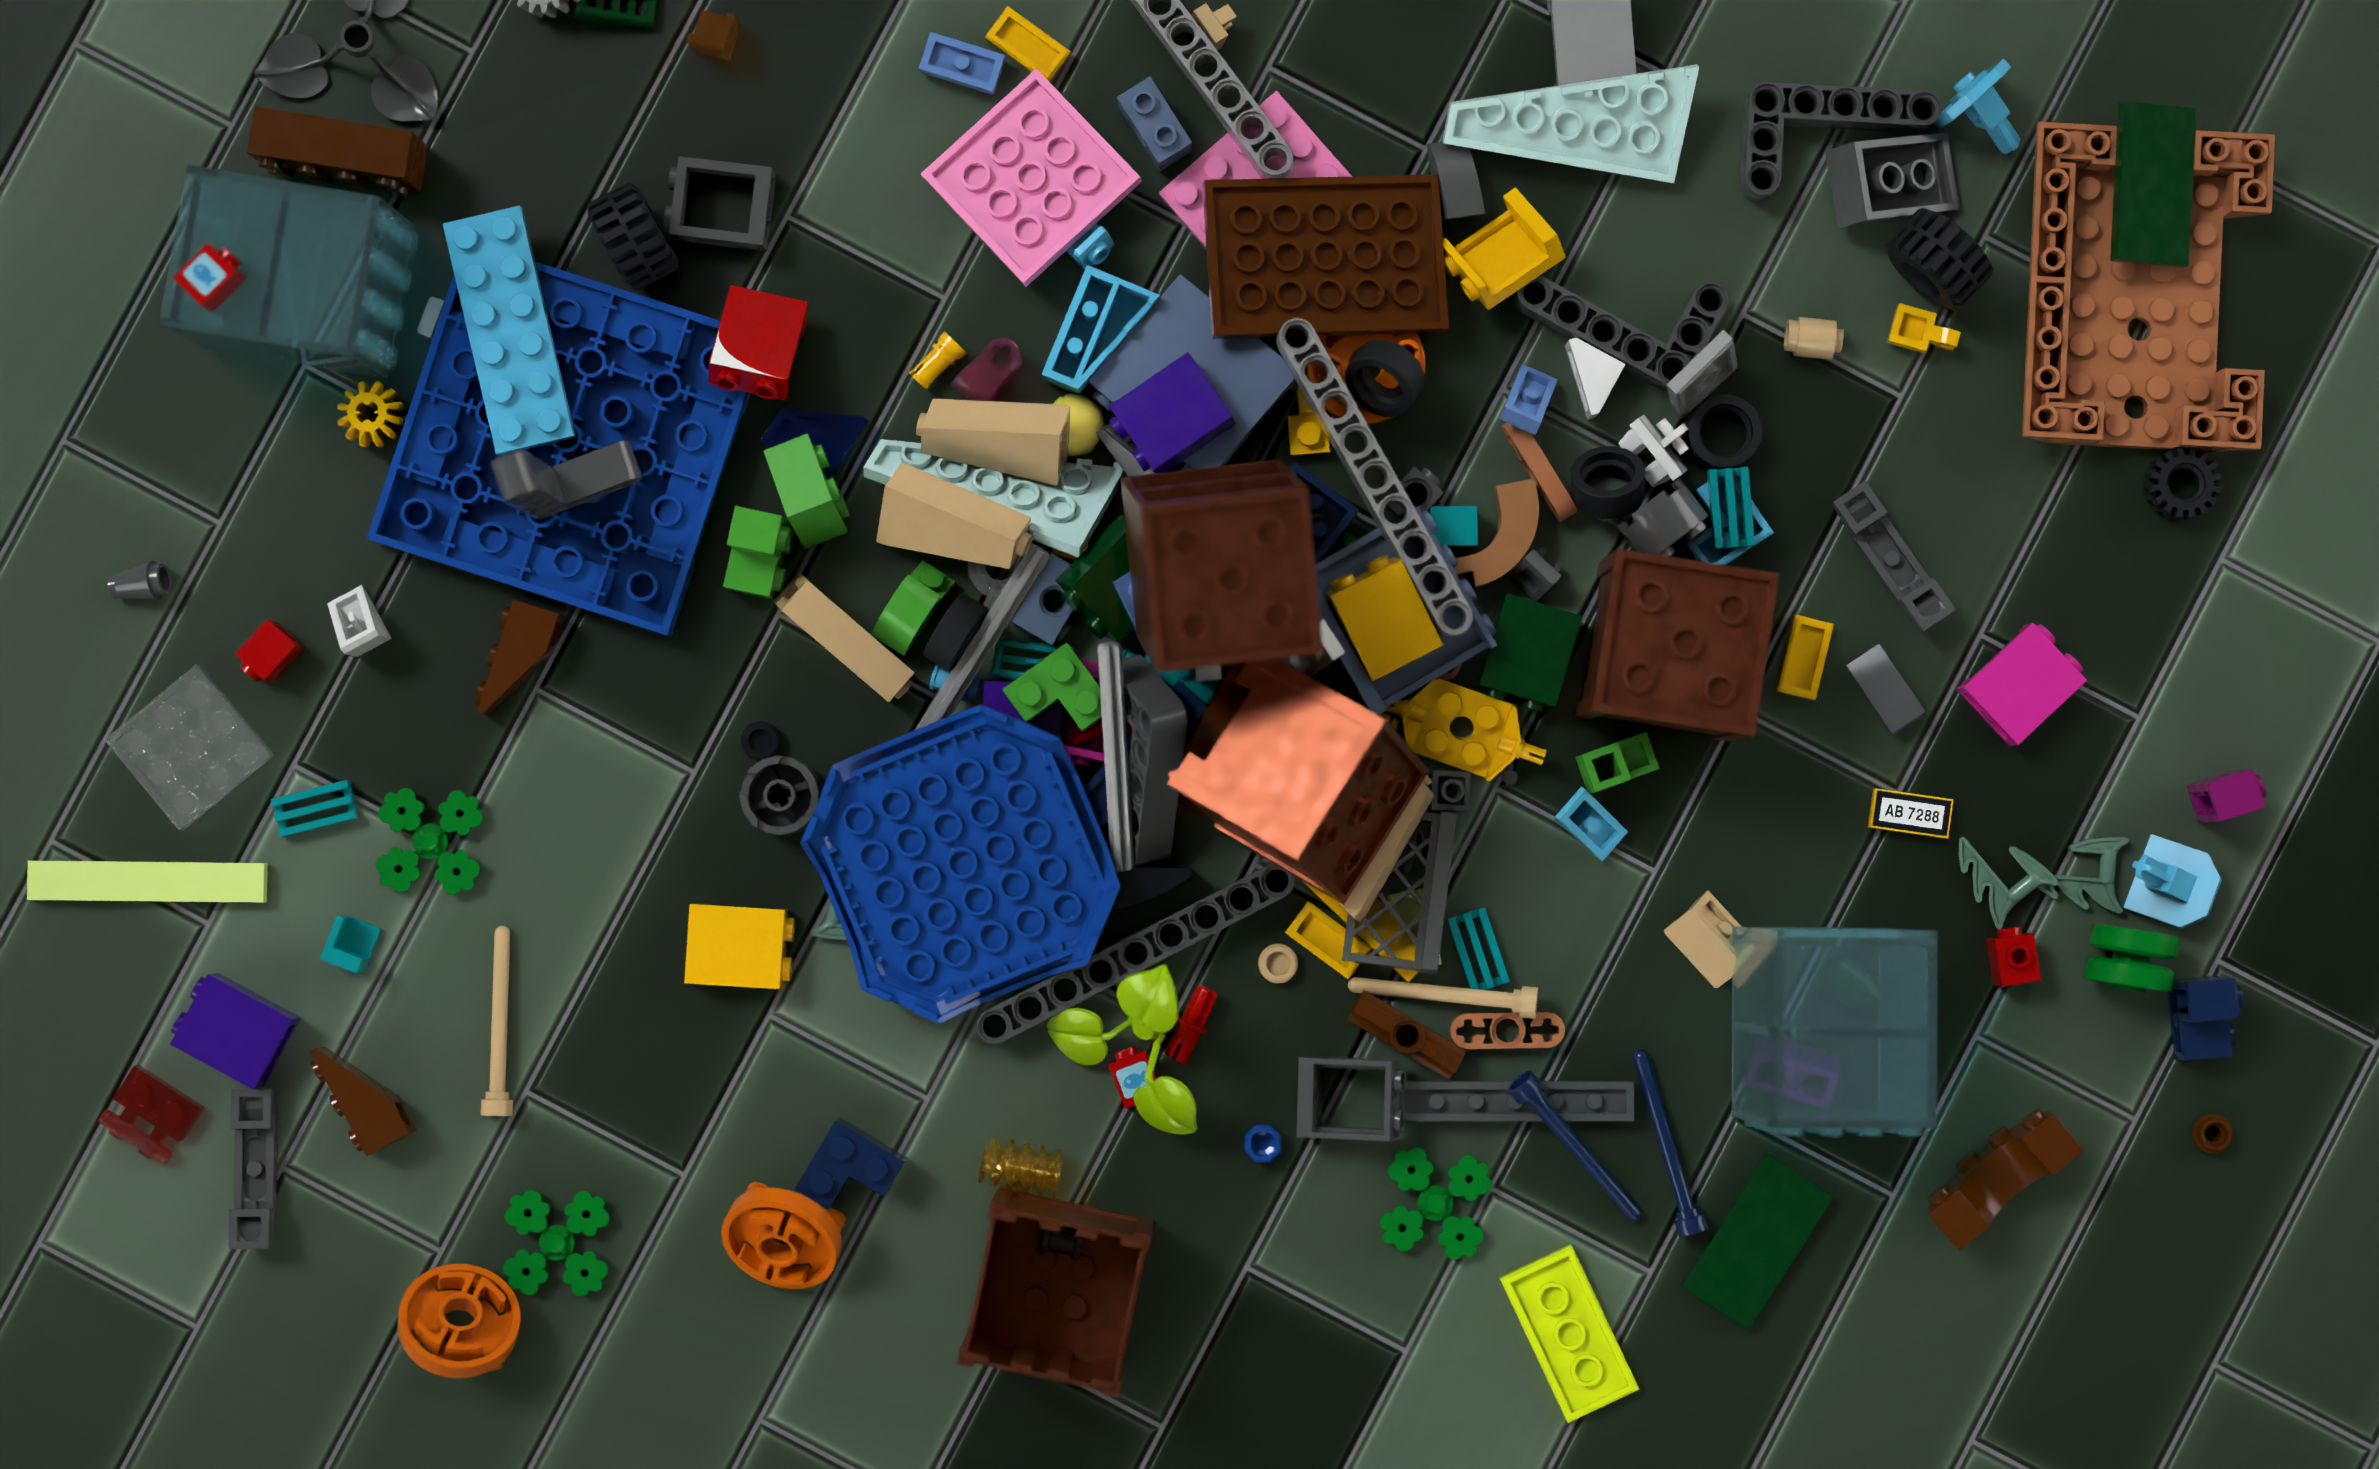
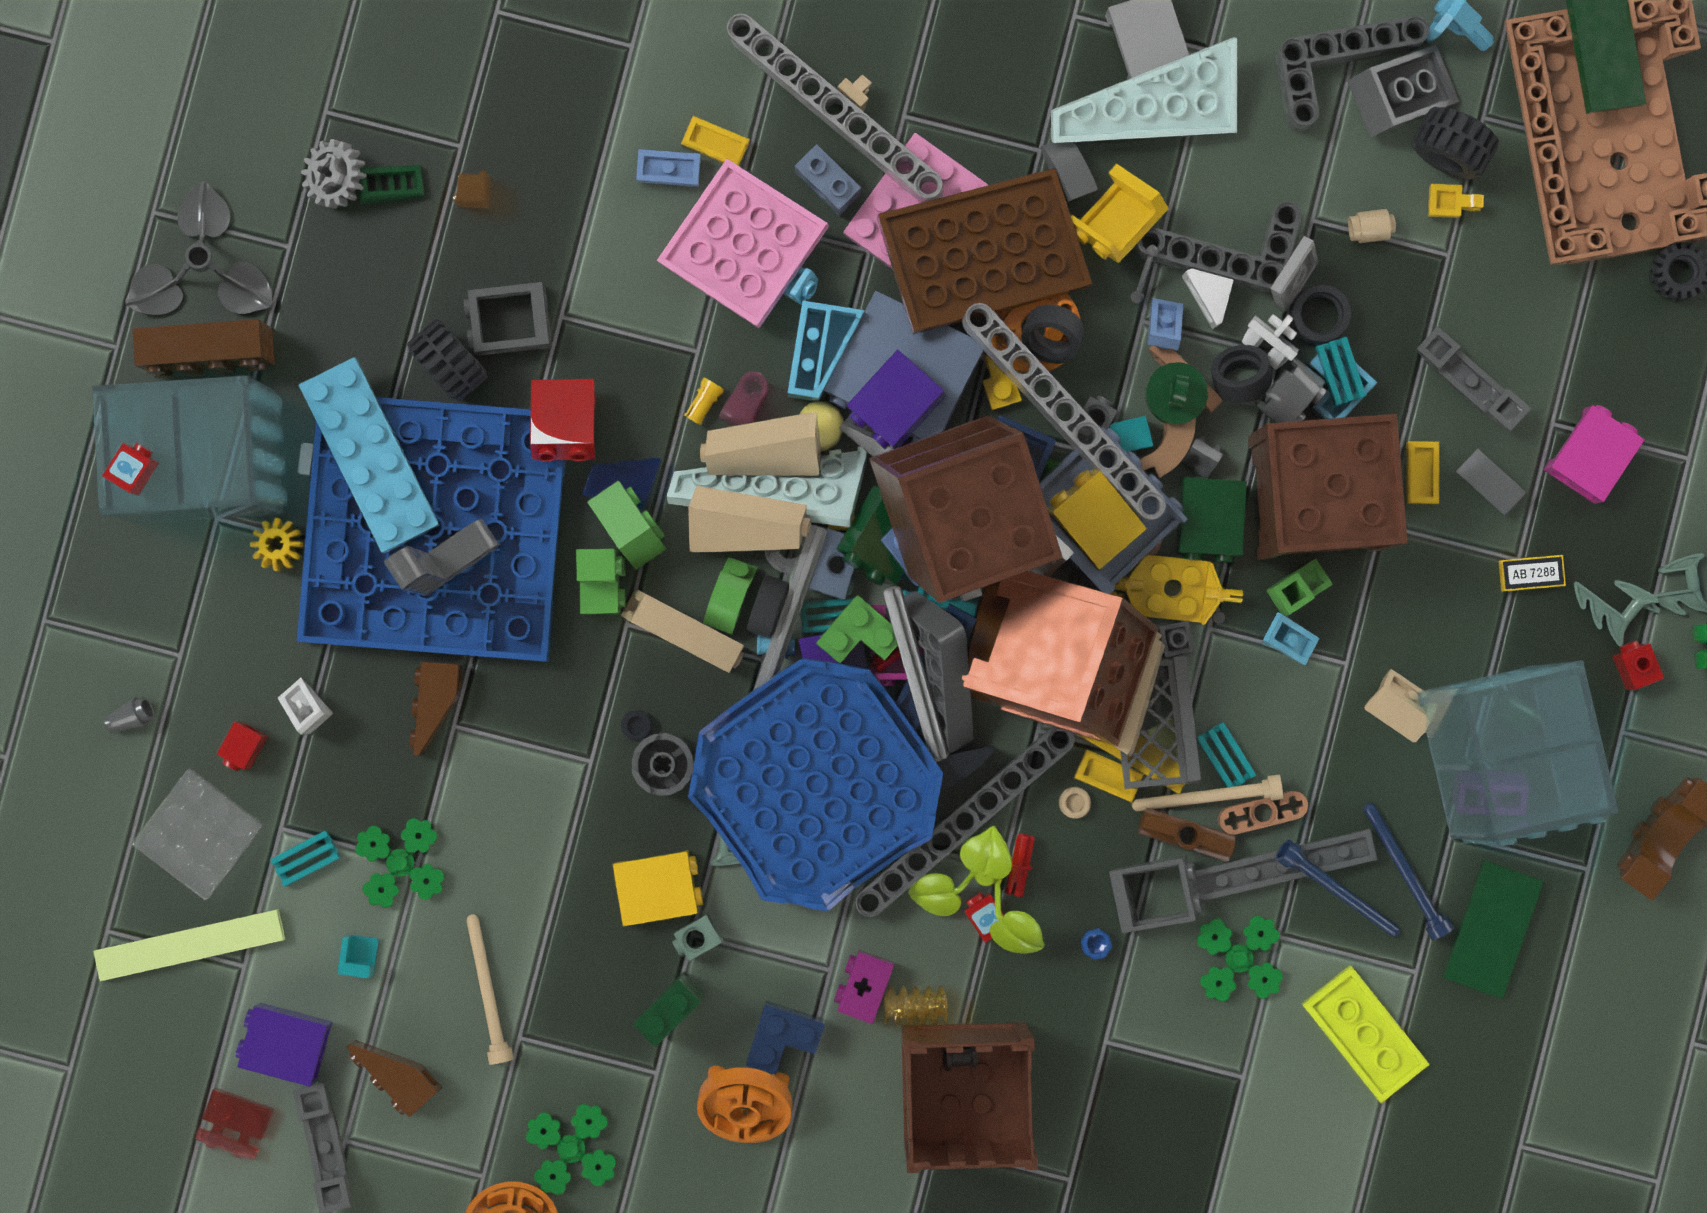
camera: 15 degrees left, 0 degrees up
none -> dark green brick [633,972,705,1047]
none -> sand green brick [672,913,723,961]
none -> magenta brick [834,949,894,1024]
none -> dark grey hinge [1131,245,1159,304]
none -> dark green tile [1145,362,1208,425]

